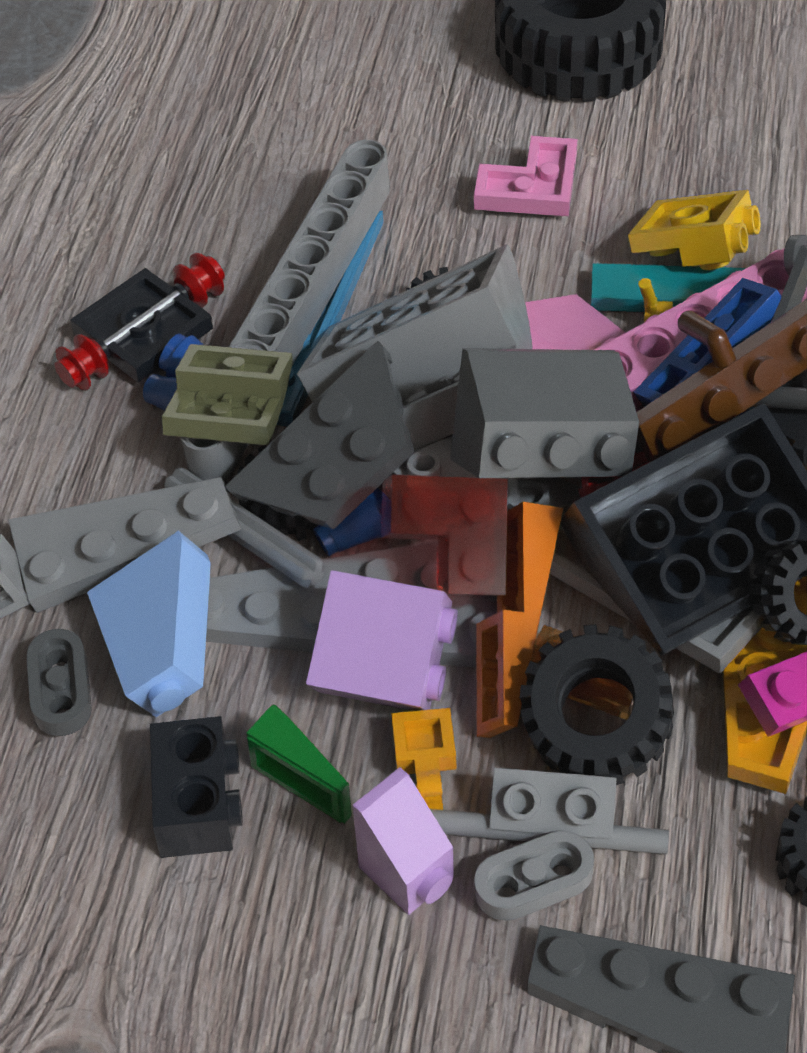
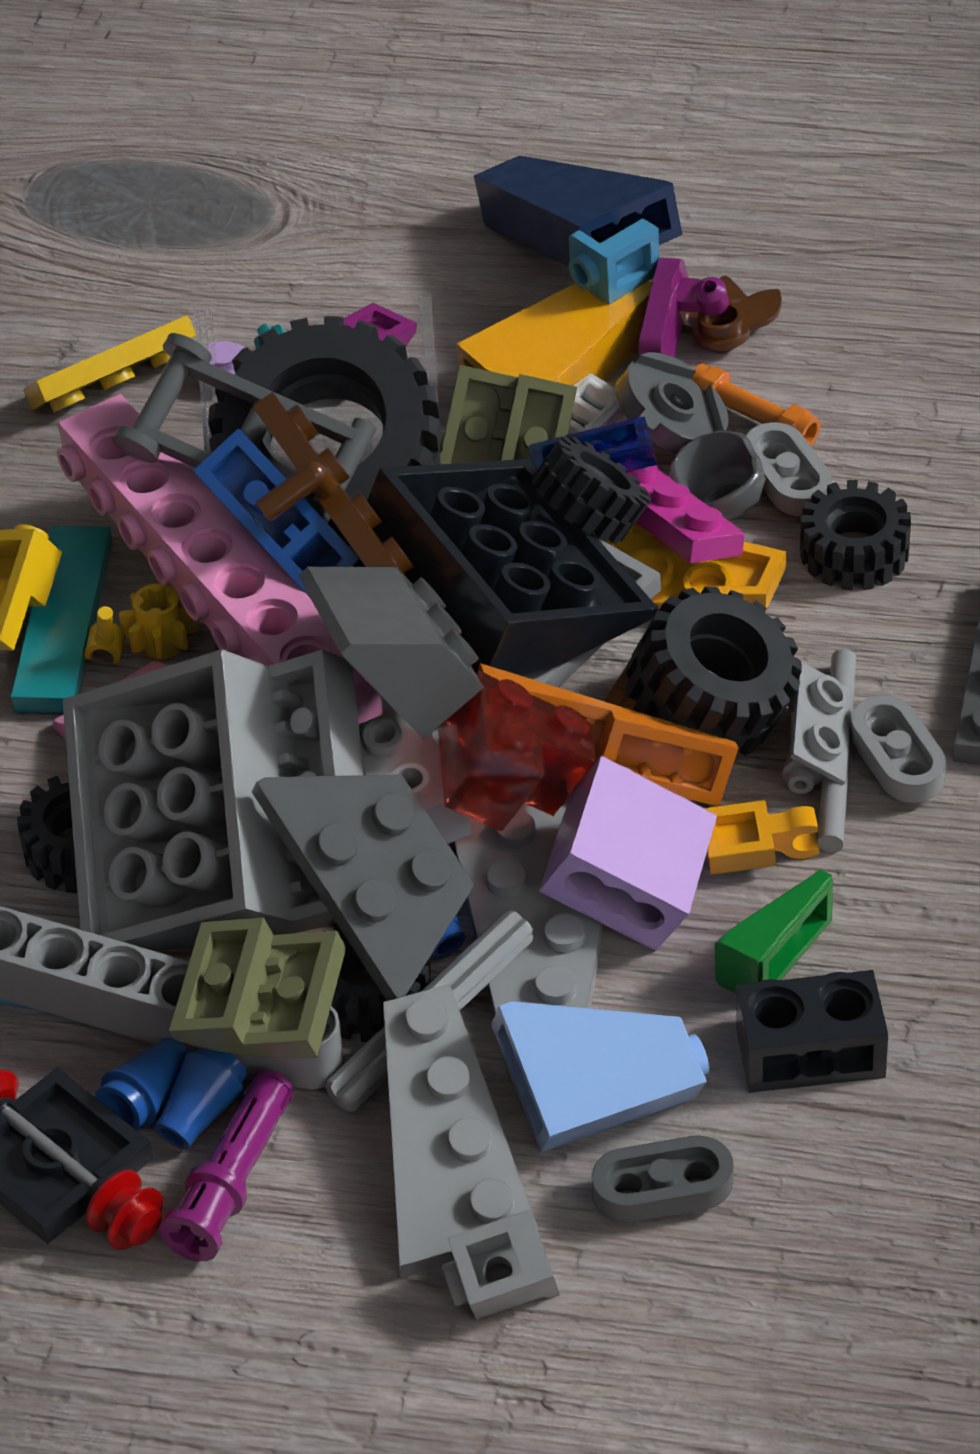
camera: 90 degrees left, 5 degrees down
lavender slope [353,767,454,915] -> none
none -> magenta pin [159,1070,295,1261]

